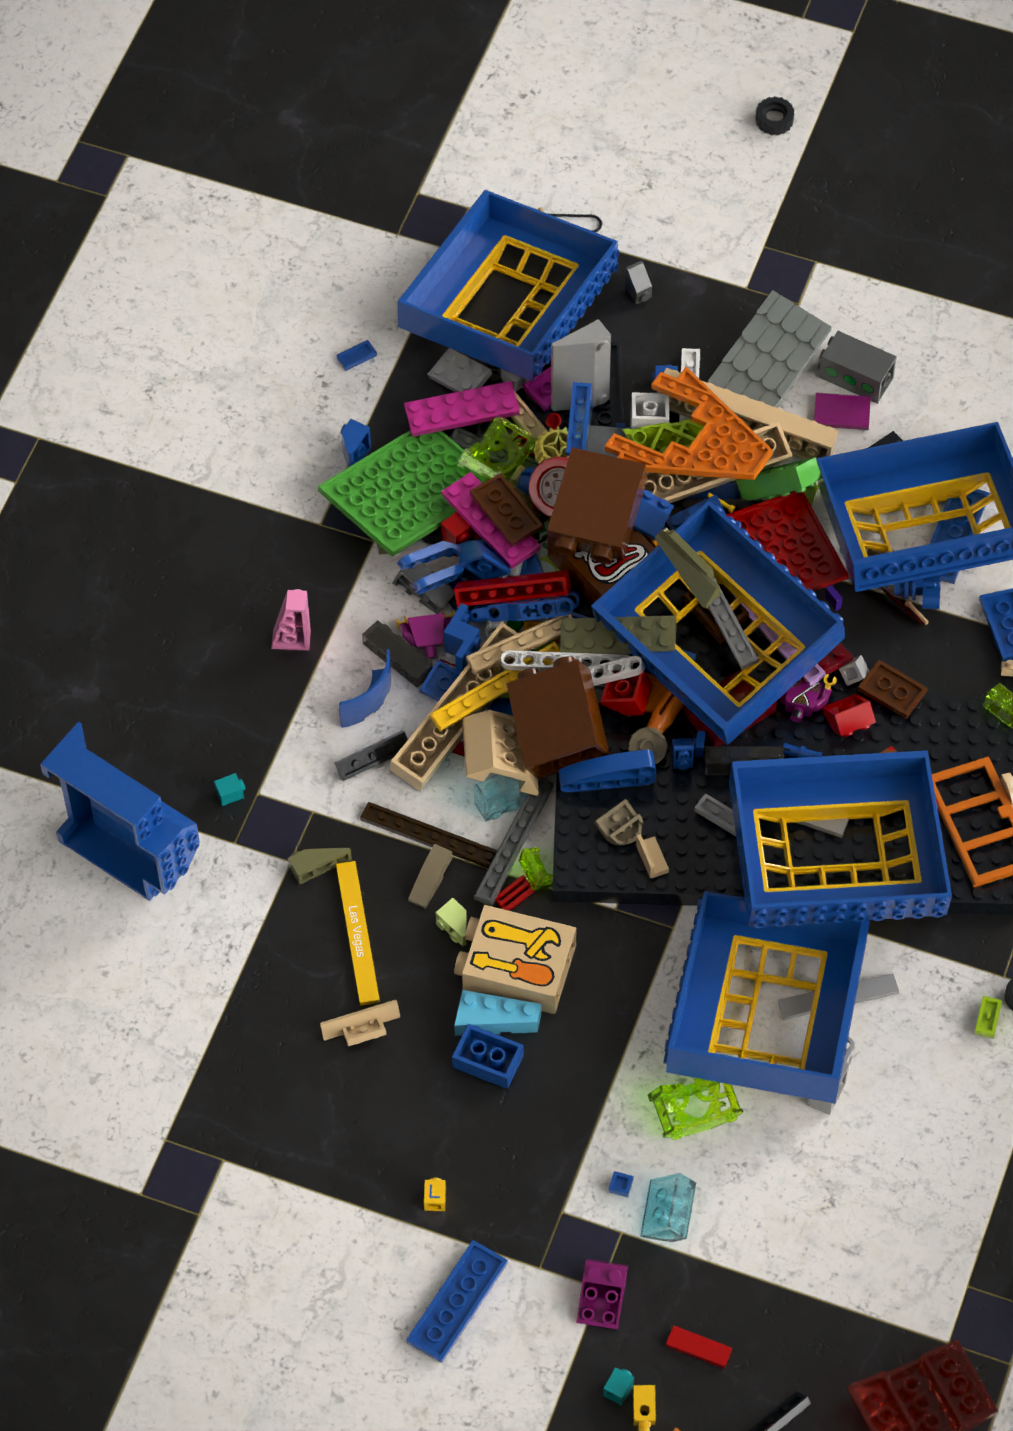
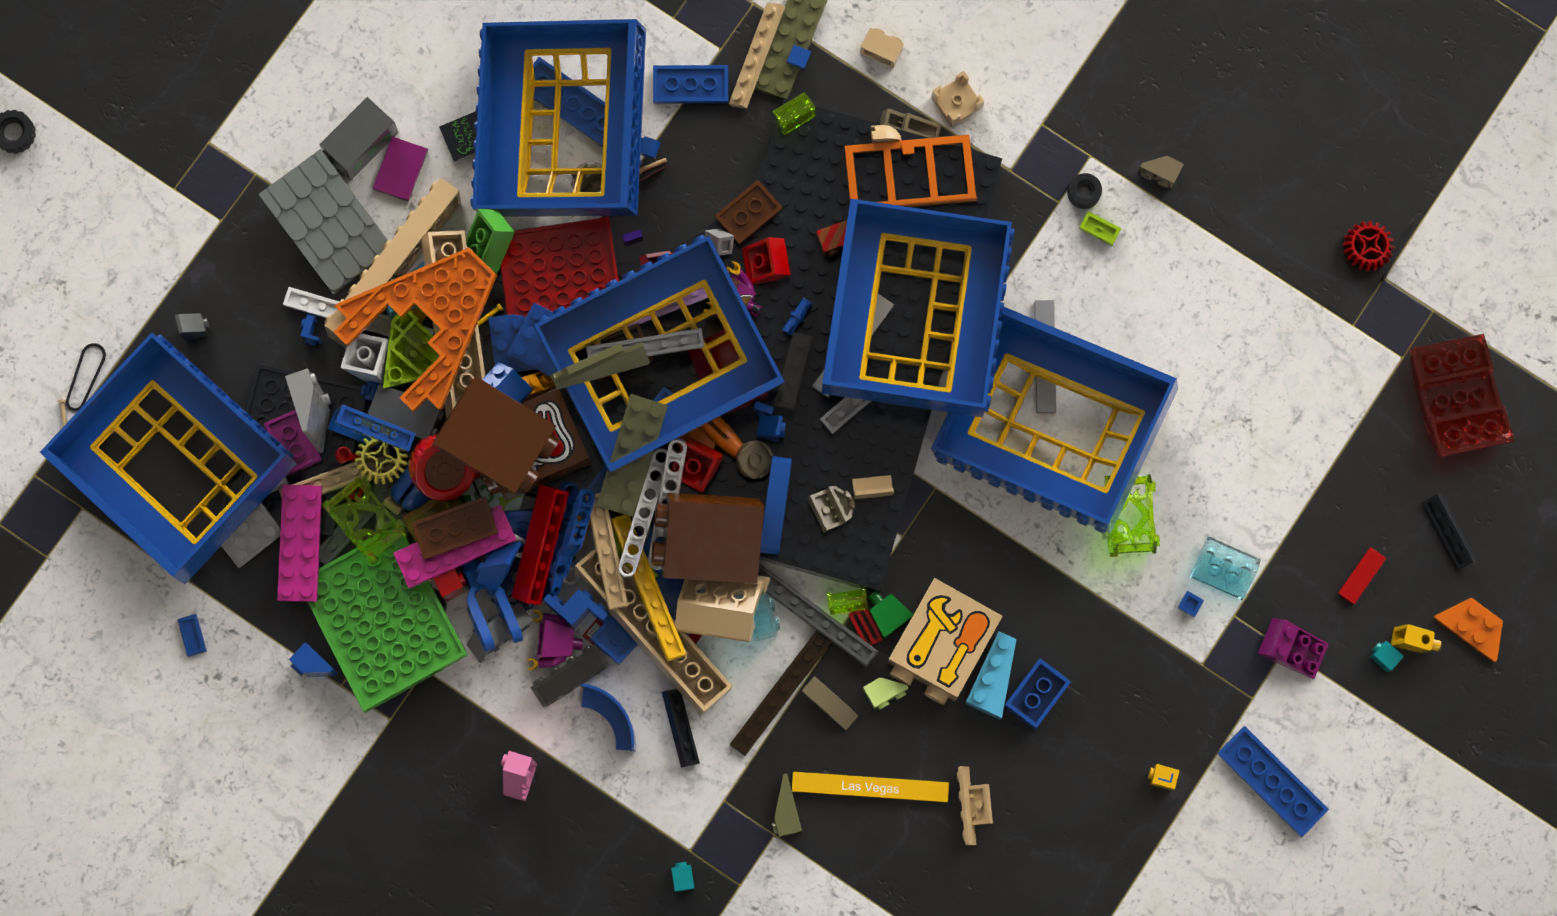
camera: 80 degrees left, 20 degrees up
none -> green torso [868,591,913,639]

